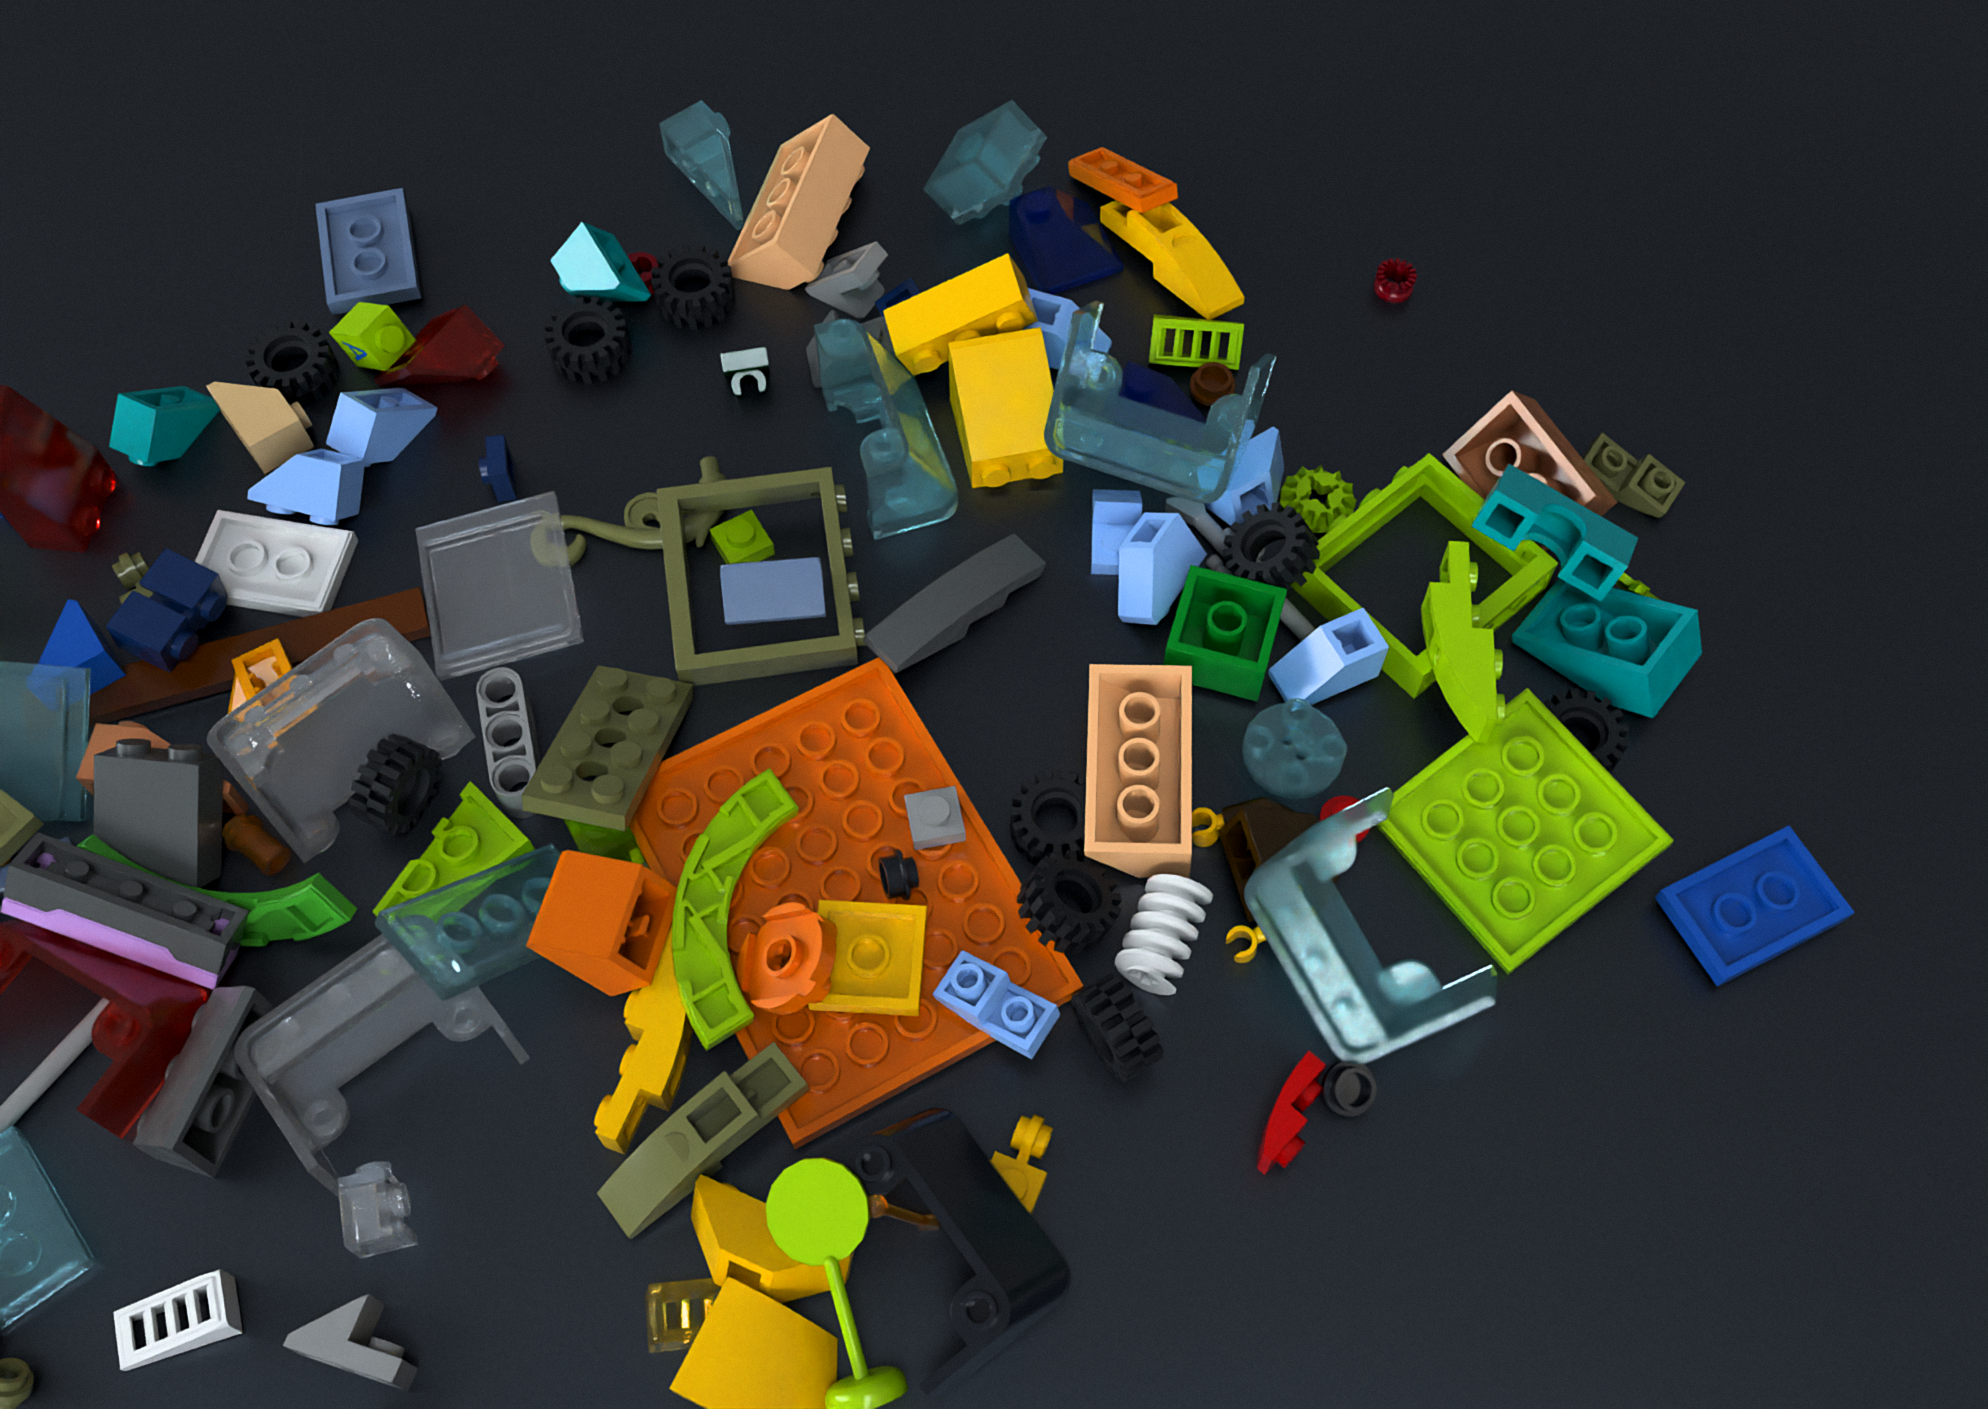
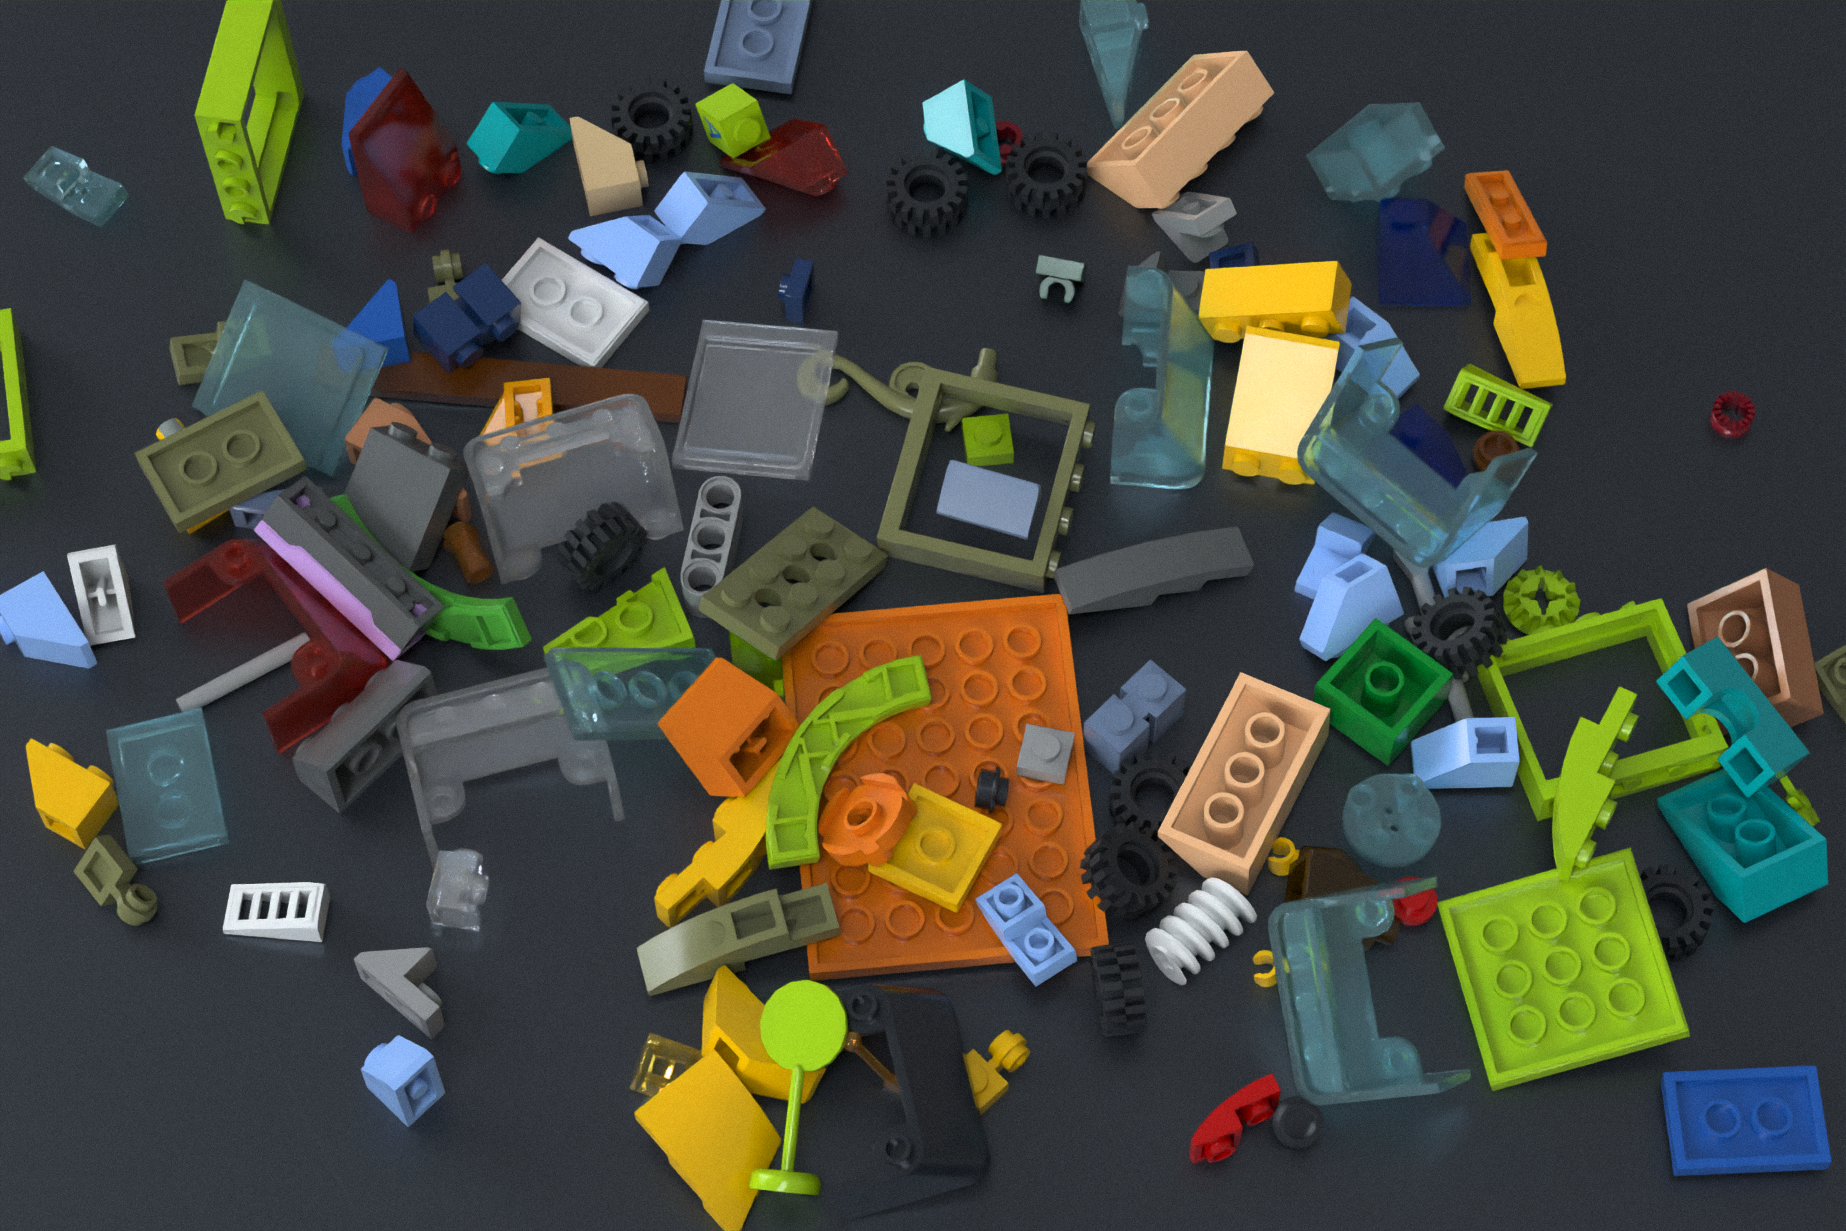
camera: 25 degrees right, 0 degrees up
none -> sand blue piece [1083,659,1187,775]

